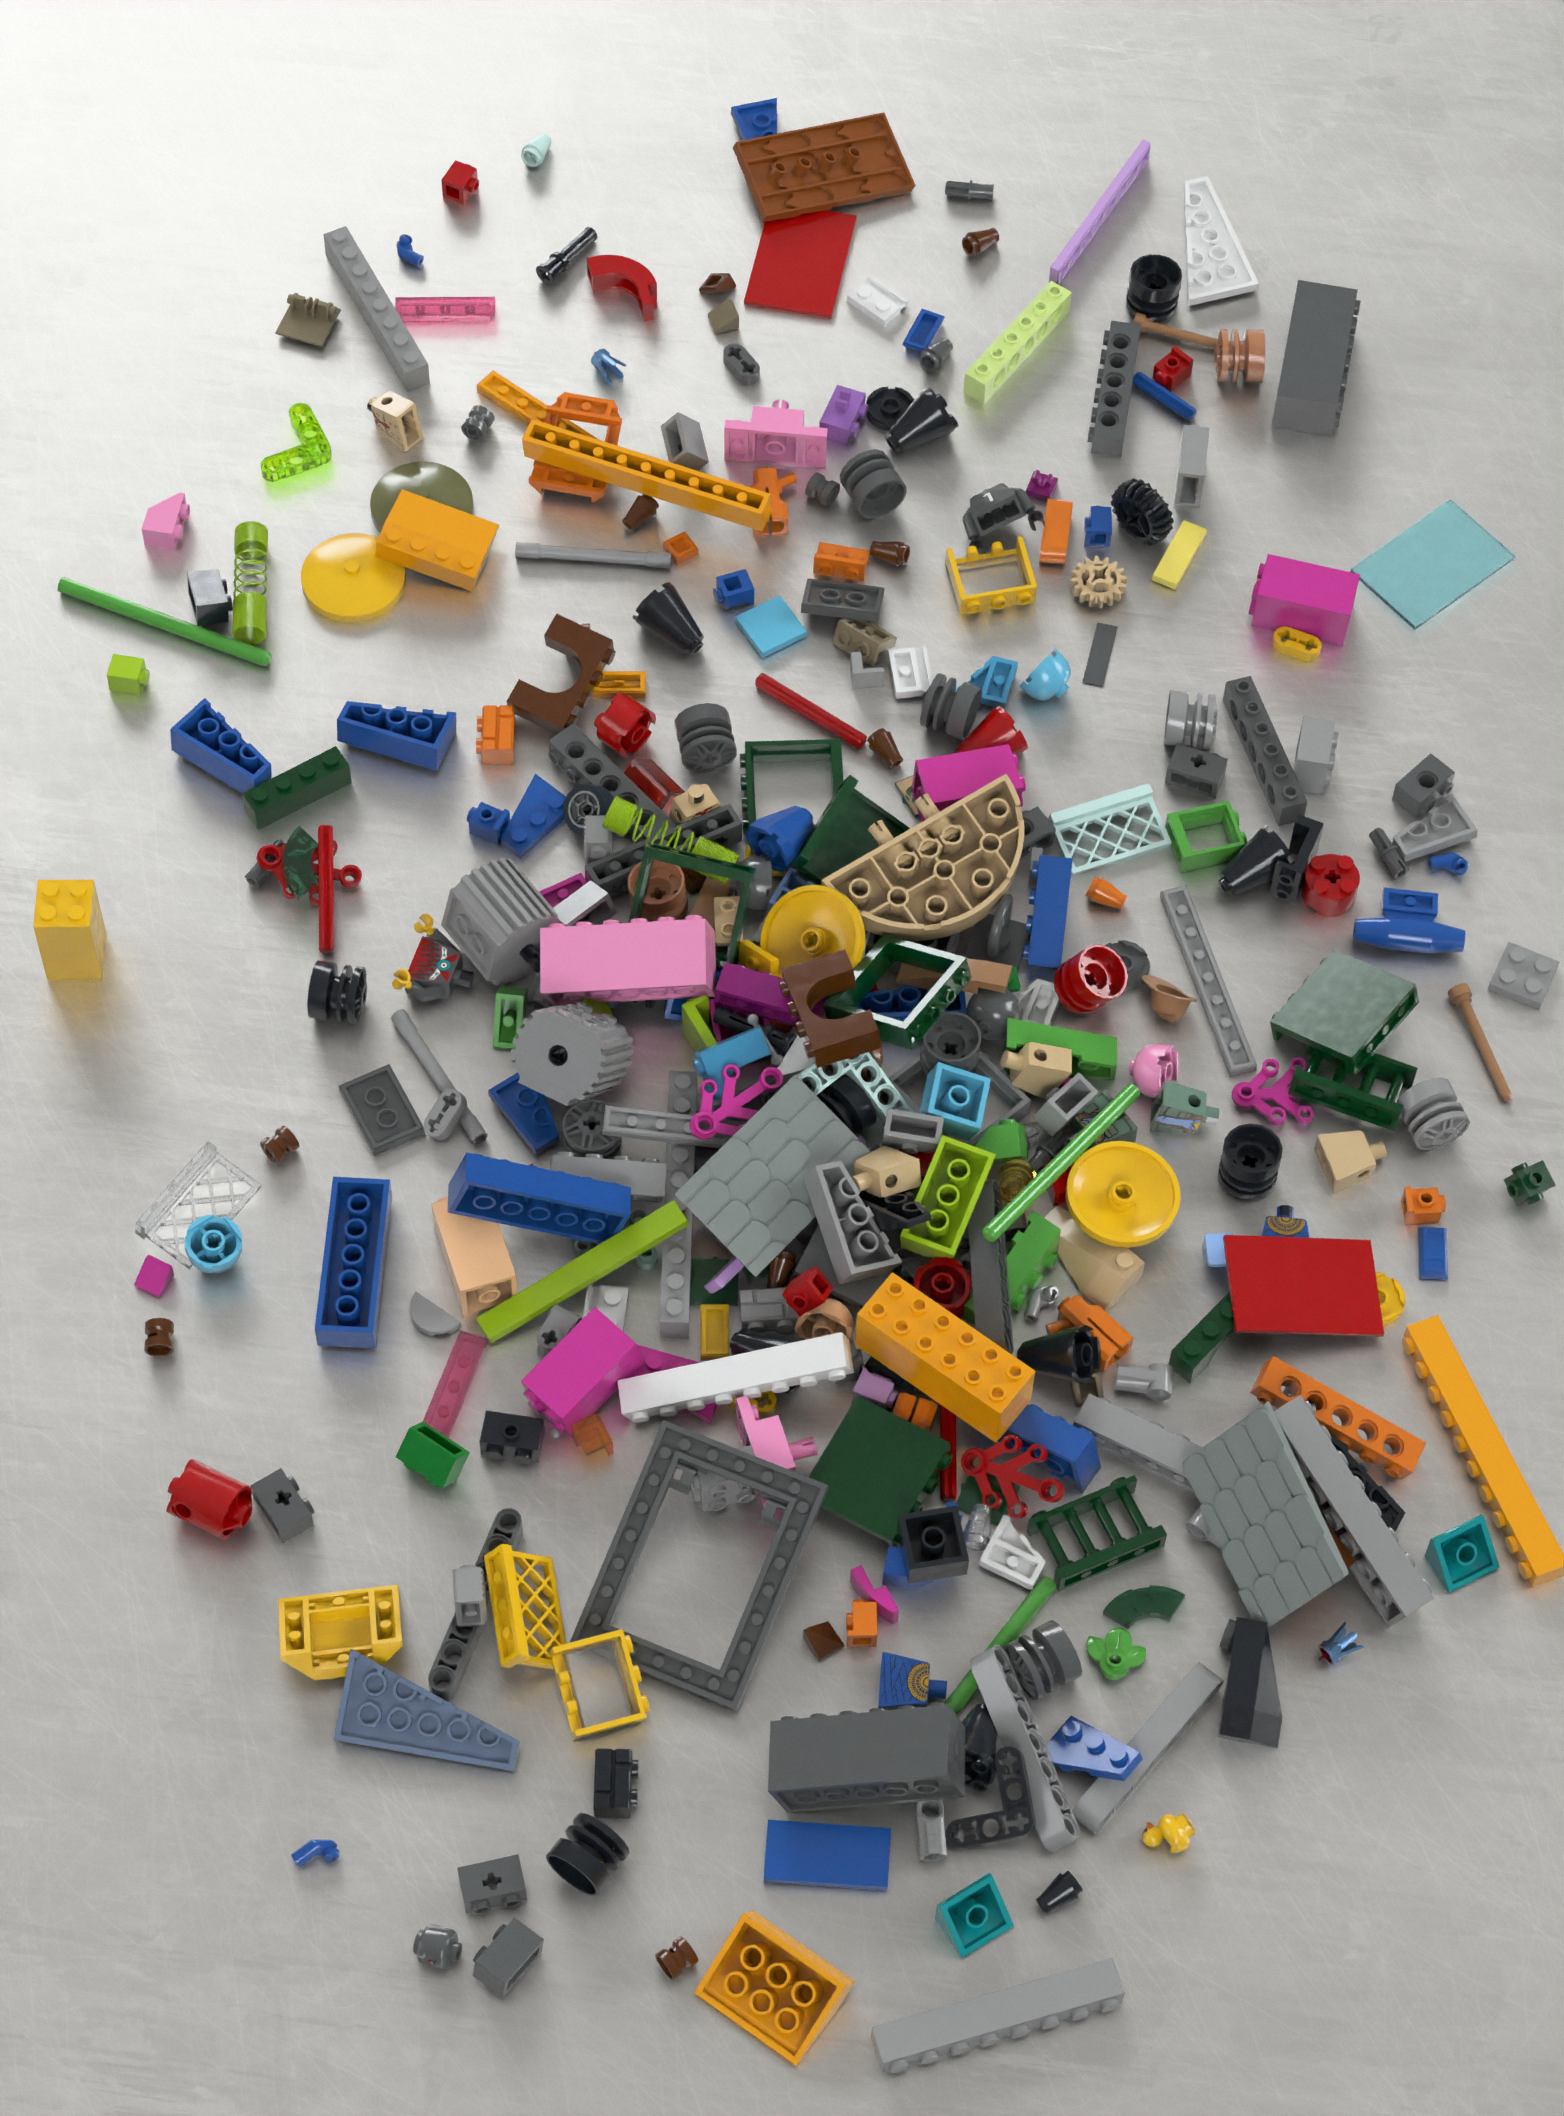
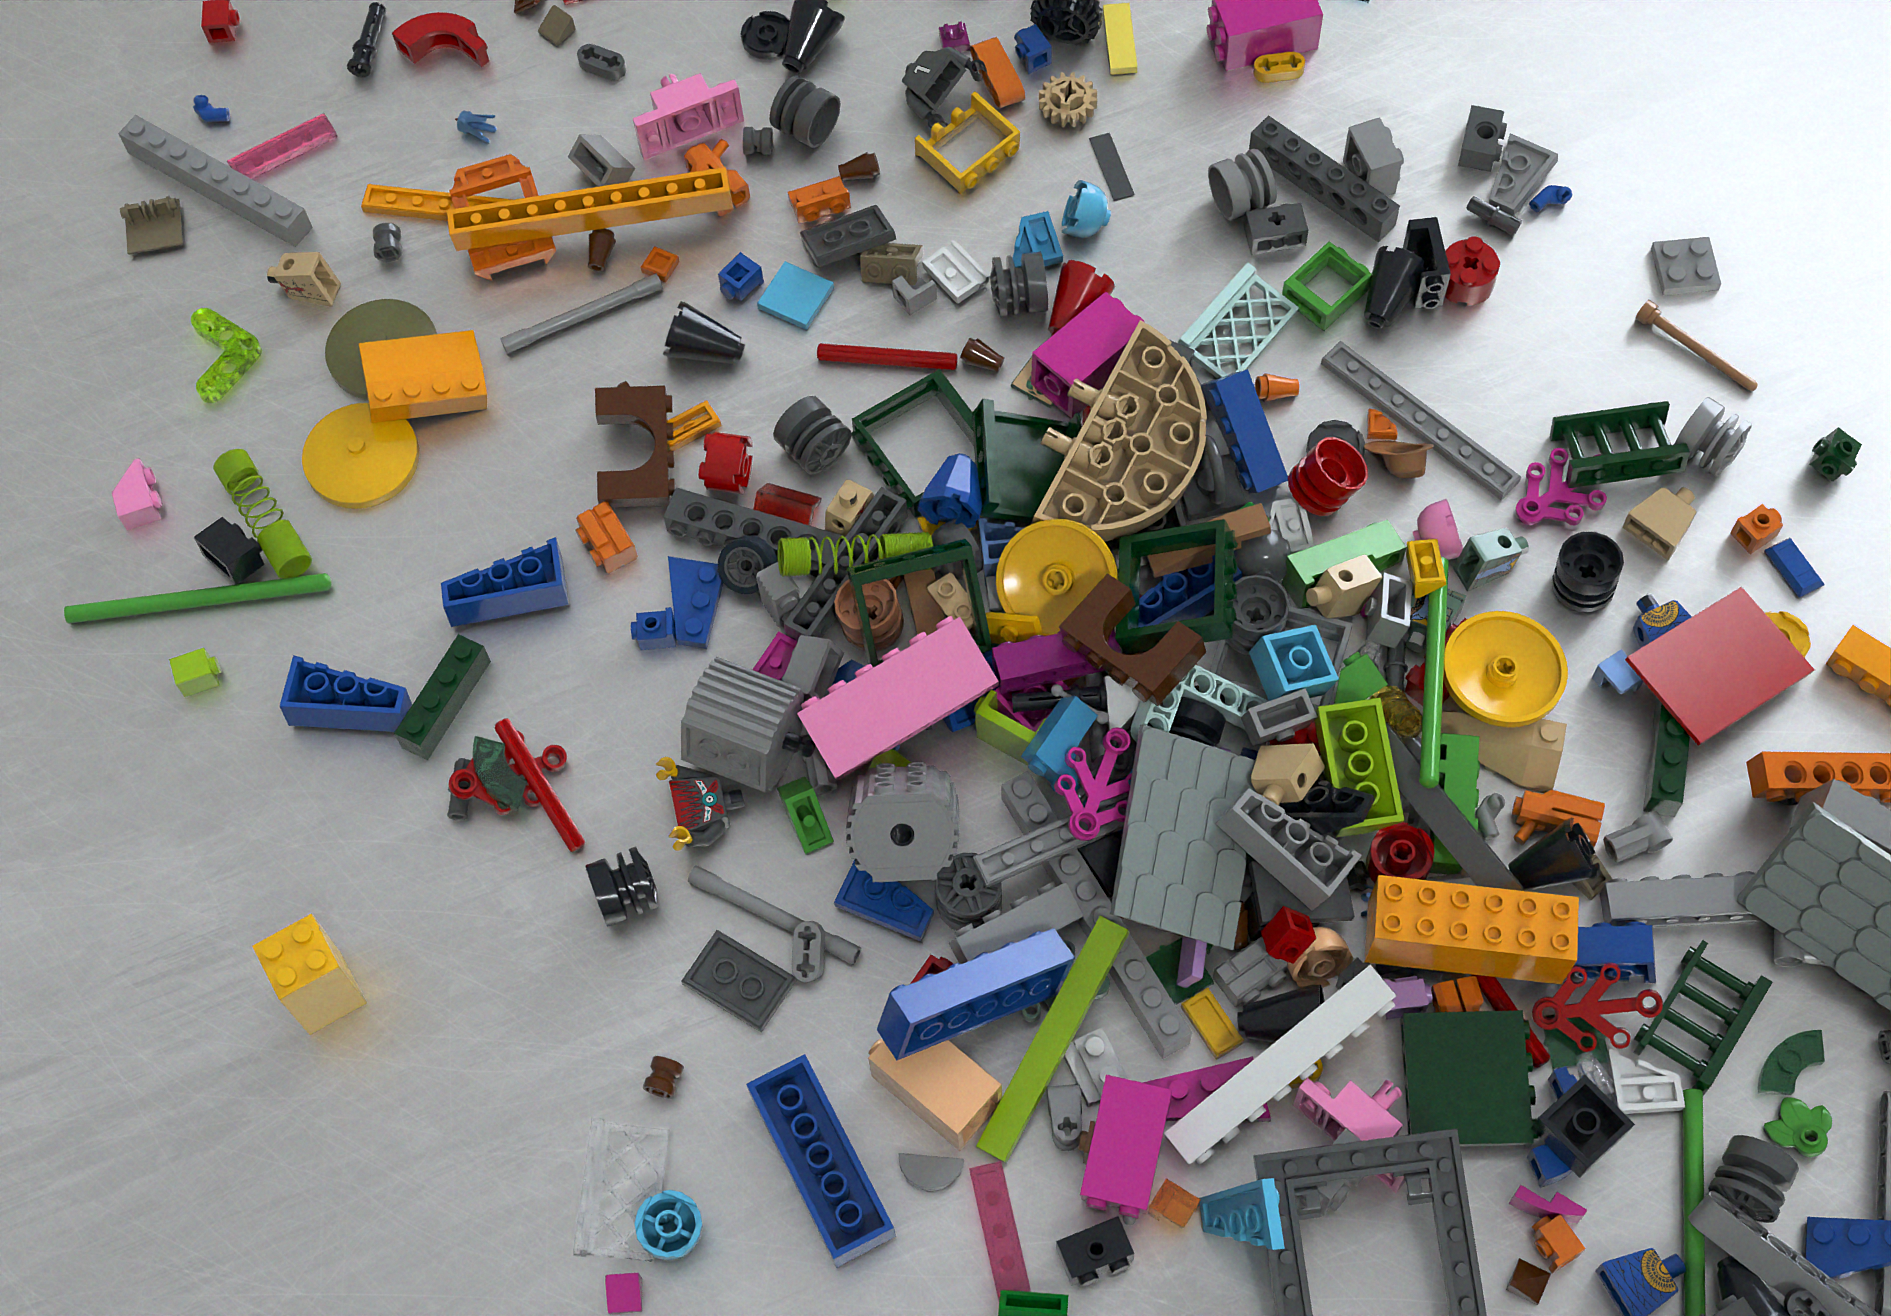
camera: 25 degrees left, 5 degrees up
medium lavender brick [819,385,868,446] -> none
panel [1270,949,1419,1076] -> none
blue plate [1353,888,1465,954] -> none
none -> medium azure wing [1199,1178,1285,1250]
none -> orange tile [1367,409,1398,440]
none -> yellow slope [1406,539,1446,599]

